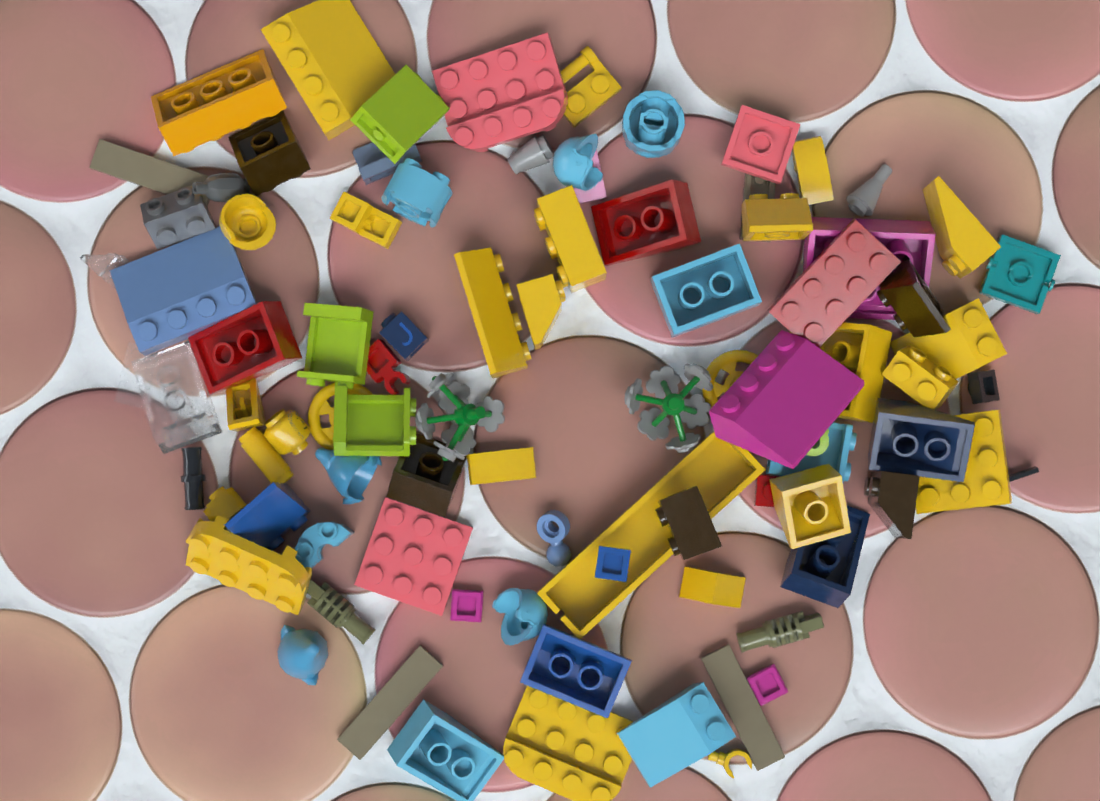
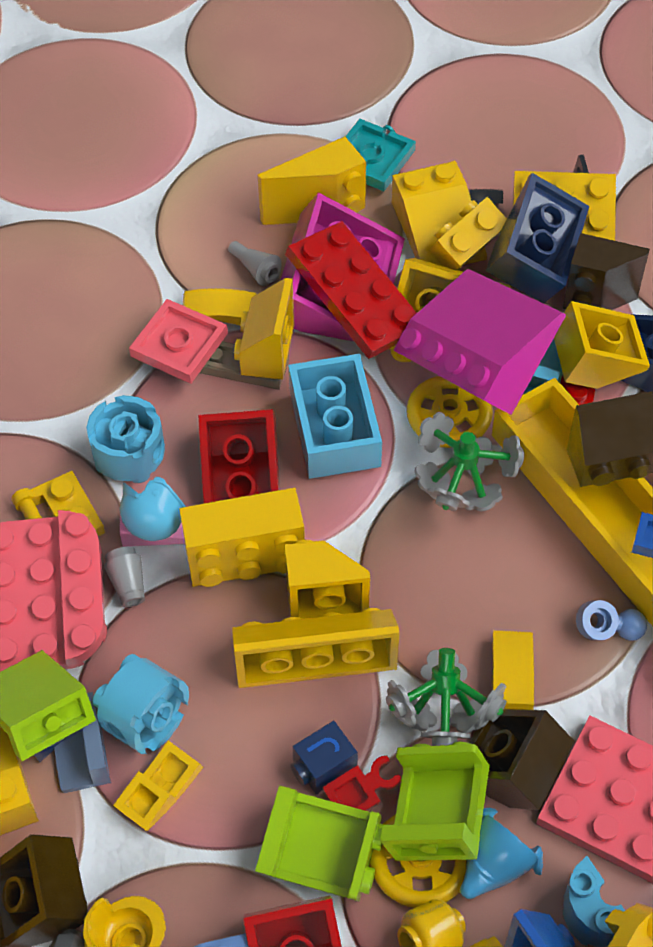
camera: 85 degrees left, 30 degrees down
dark brown slope [877,258,951,337] -> none

